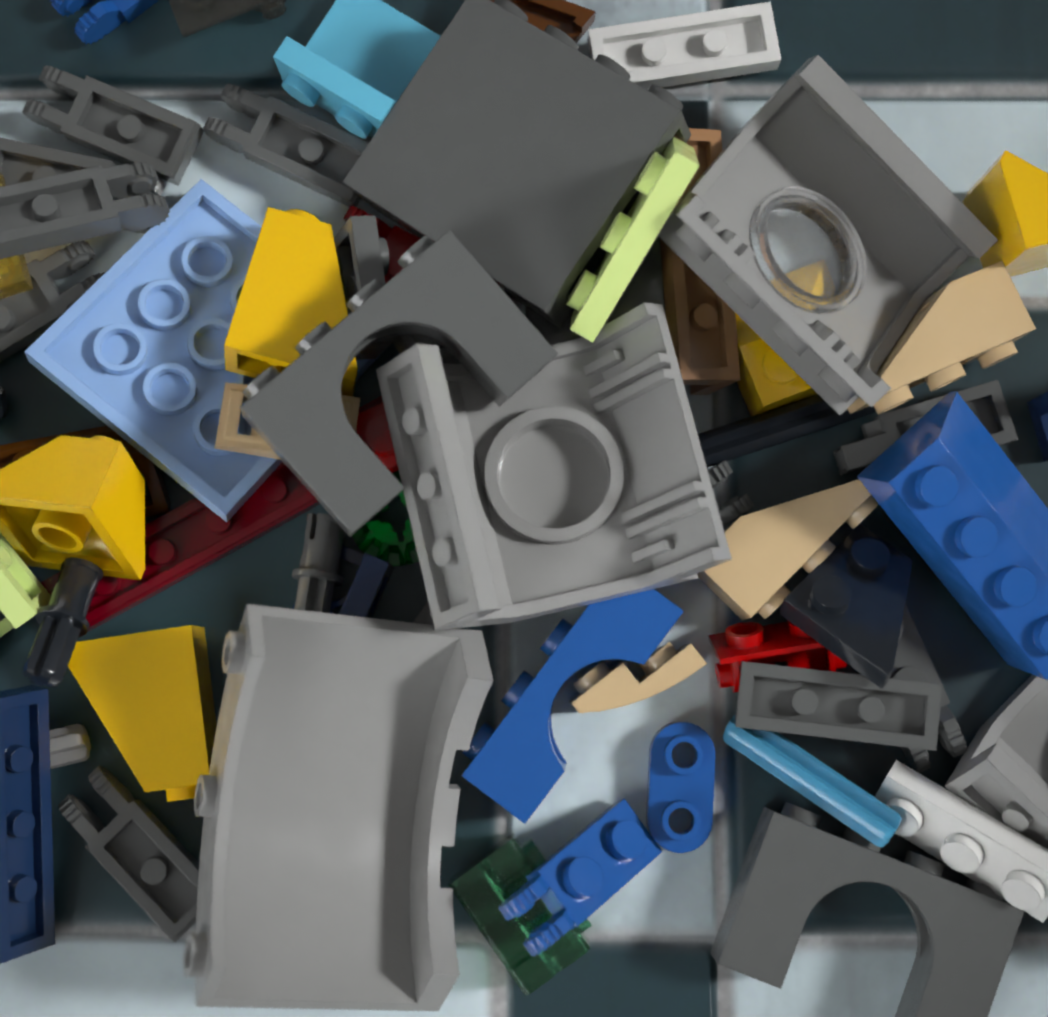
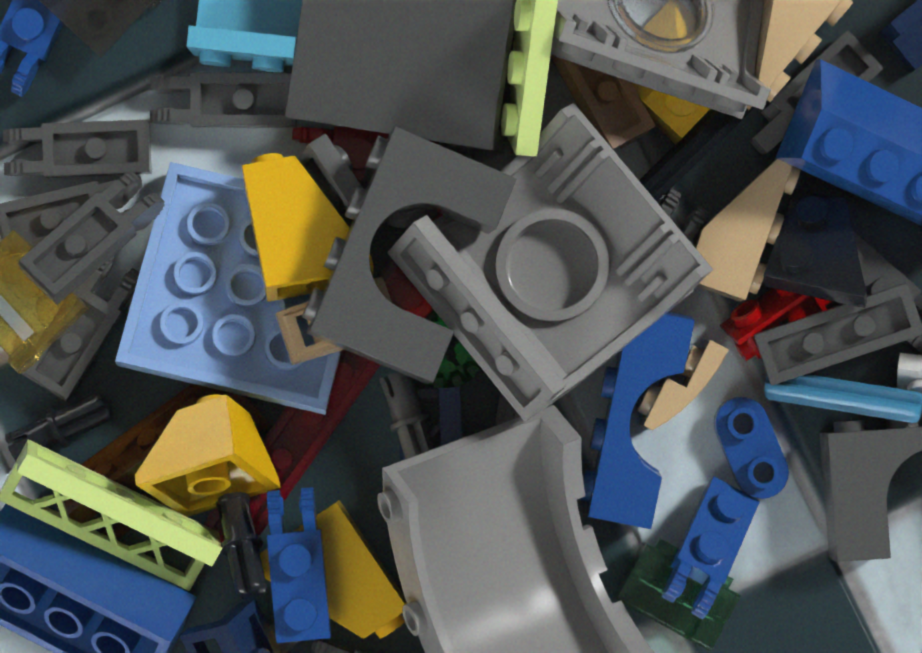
camera: 25 degrees left, 5 degrees up
none -> blue hinge [267,487,331,643]

